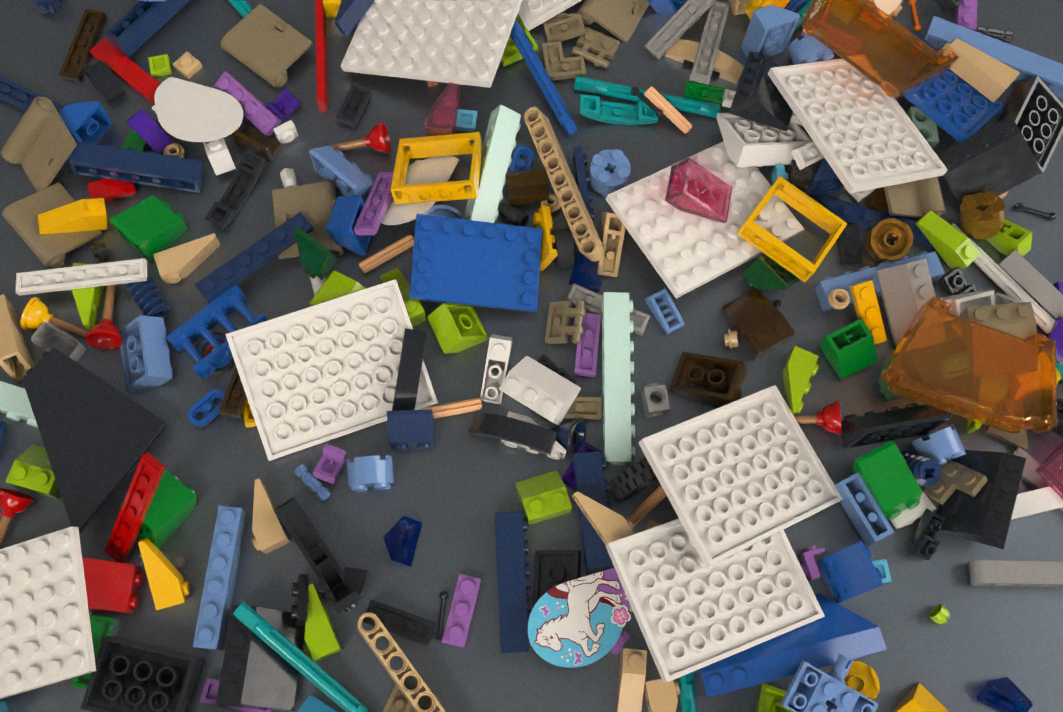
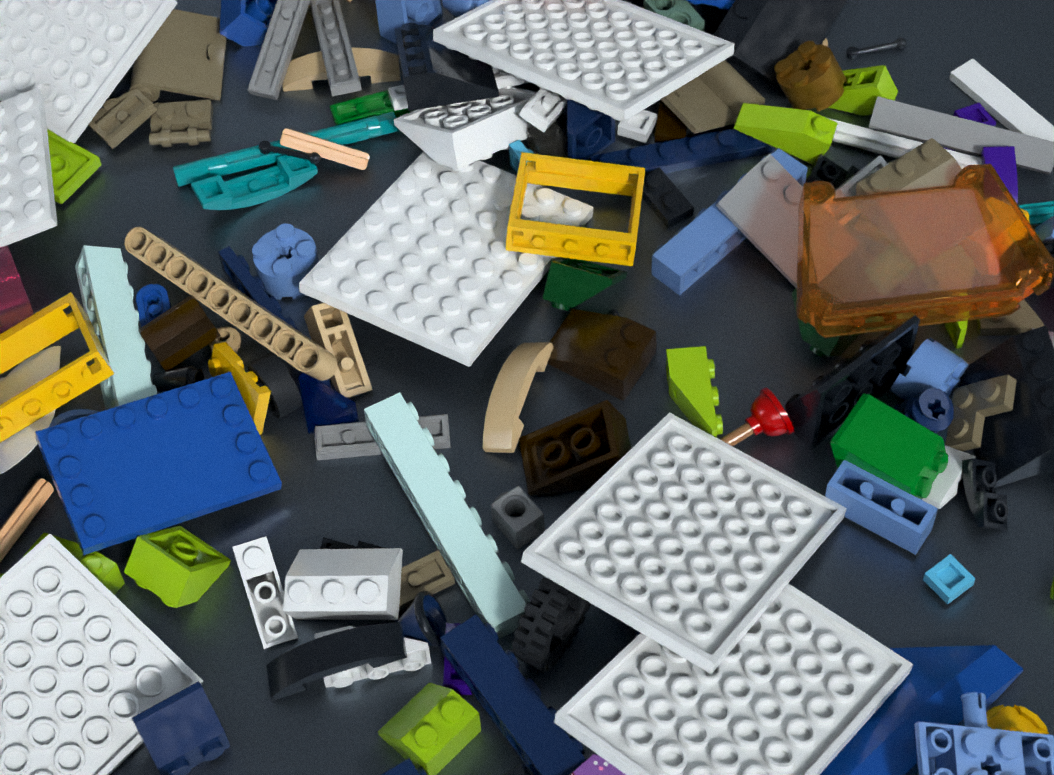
camera: 20 degrees left, 15 degrees down
black slope [392,328,427,411] -> none
light nougat axle [419,398,482,419] -> none
medium azure plate [455,109,477,132] -> none
blue piece [510,19,578,137] -> none
dark tan plate [542,41,586,81] -> none
dark tan plate [545,301,586,344] -> none
tan slope [572,491,636,545] -> none
medium lavender plate [574,313,601,377] -> none
light nougat axle [625,485,667,527] -> none
medium blue slope [644,288,685,335] -> none
clear pink slope [665,158,732,223] -> none
tan plate [724,329,738,349] -> none
medium lavender bracket [798,545,826,582] -> none
blue slope [817,541,883,603] -> none
green slope [819,318,878,380] -> none
tan plate [828,289,850,310] -> none
yellow plate [850,280,887,344] -> none
pearl gold brick [865,218,913,262] -> none
none -> tan slope [482,342,554,453]

